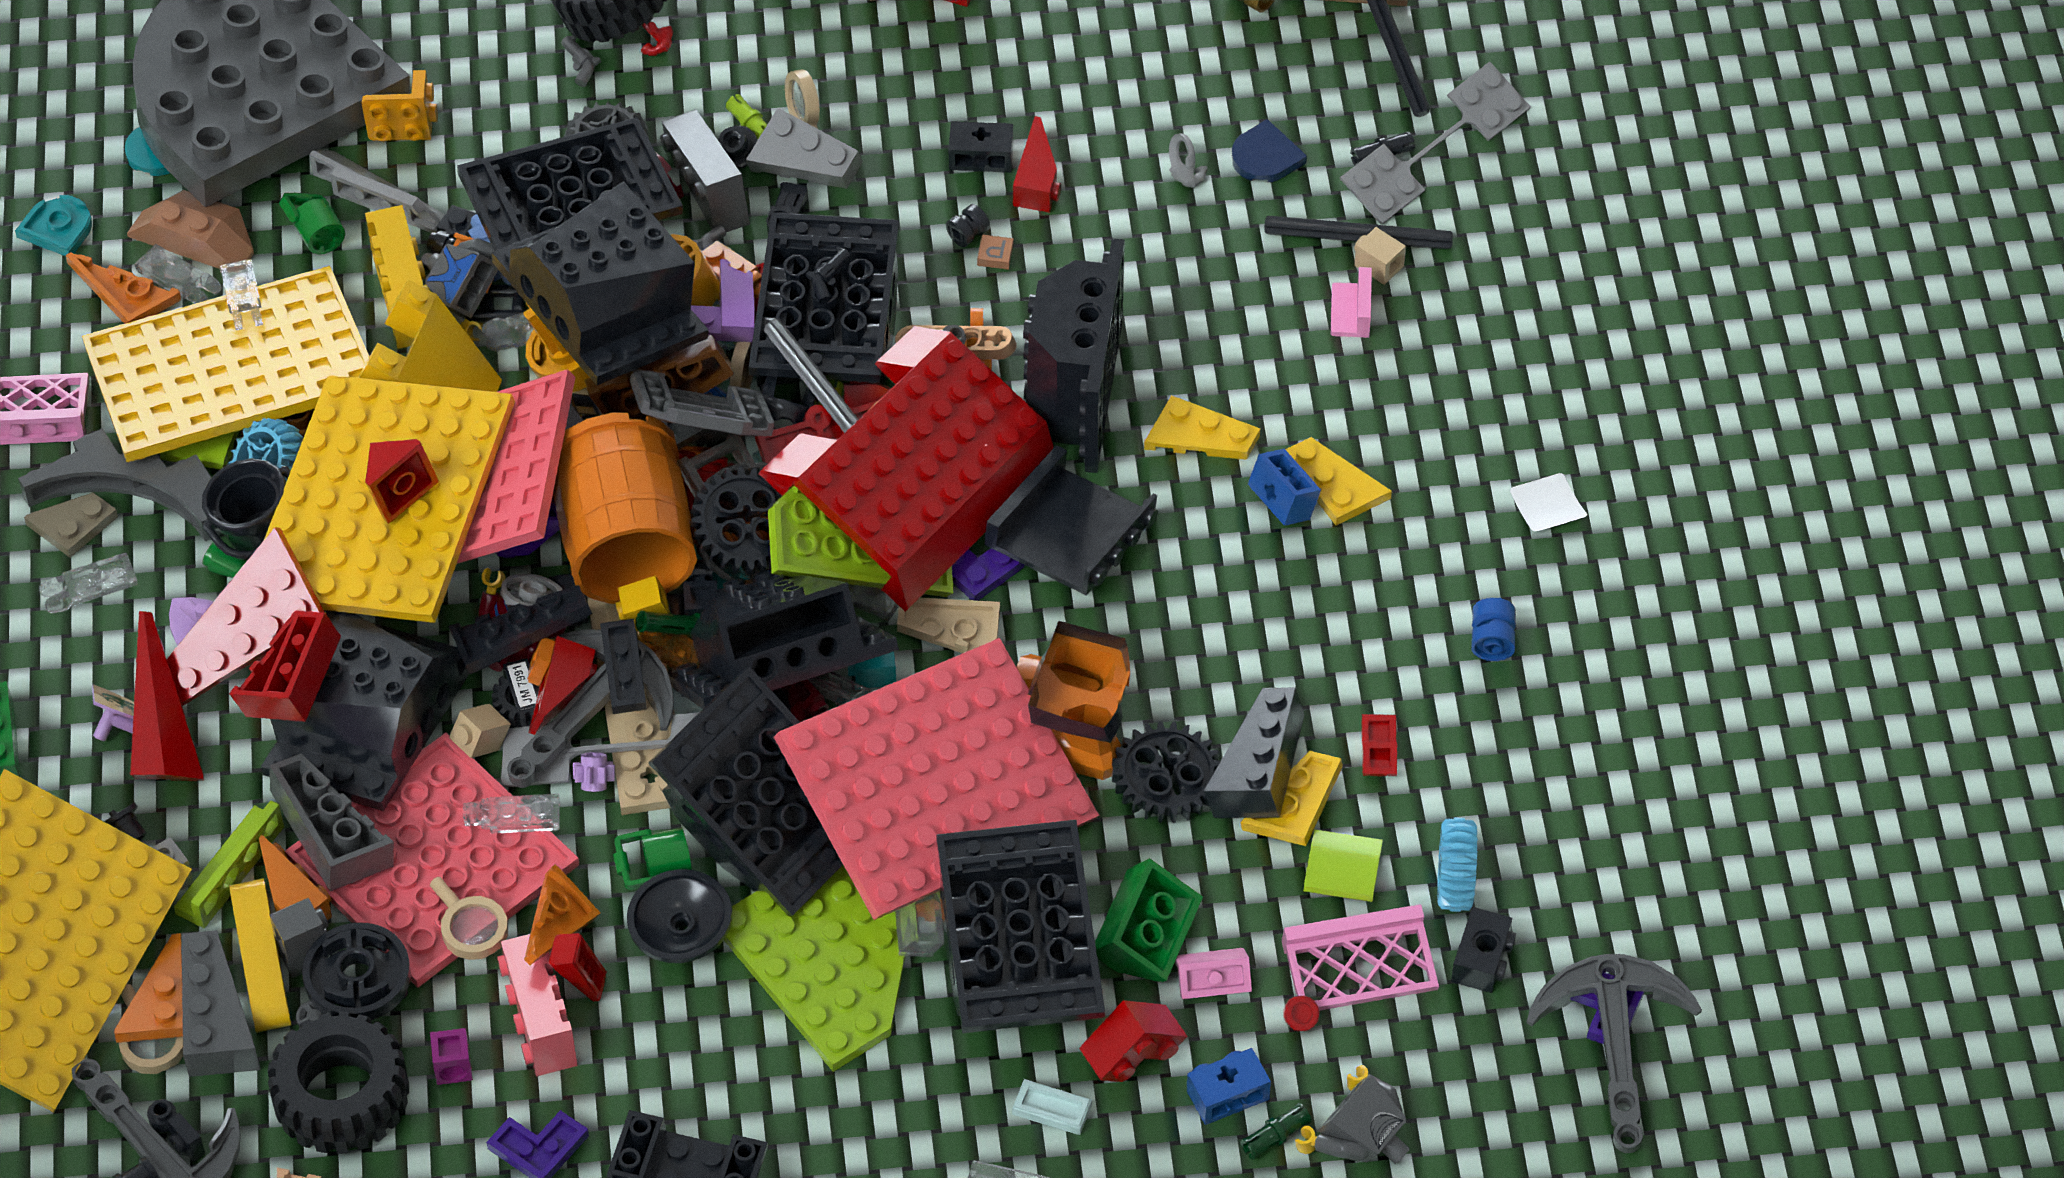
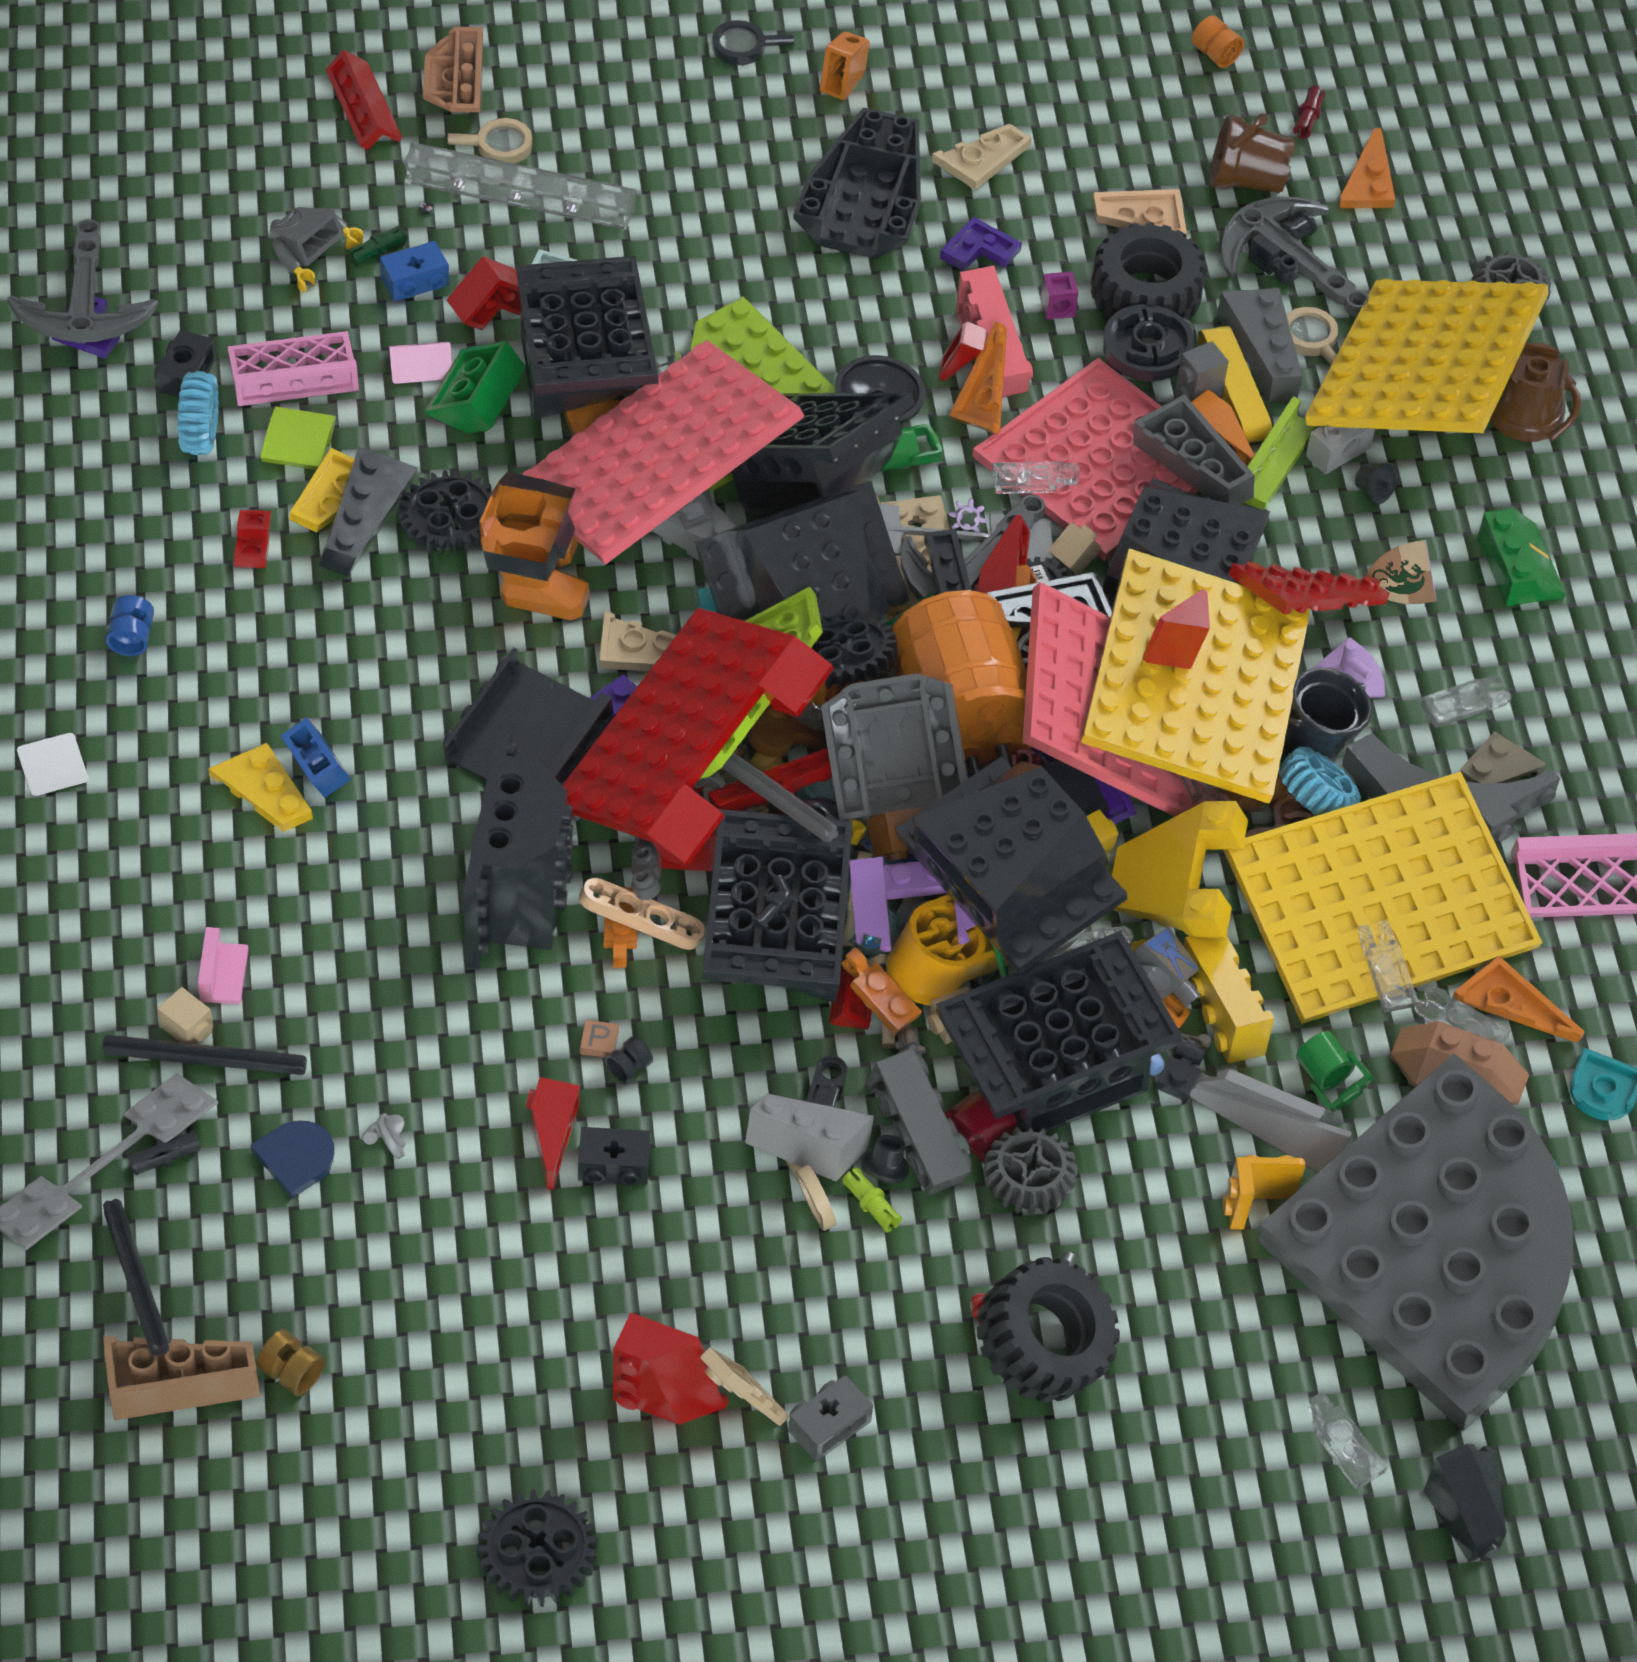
camera: 175 degrees right, 0 degrees up
orange wing [114,933,183,1043] -> none
red wedge [130,611,204,781] -> none
red wedge [229,610,341,722] -> none
tan piece [430,877,508,960] -> none
yellow wing [1144,395,1260,460] -> none
red tile [1283,996,1319,1031] -> none

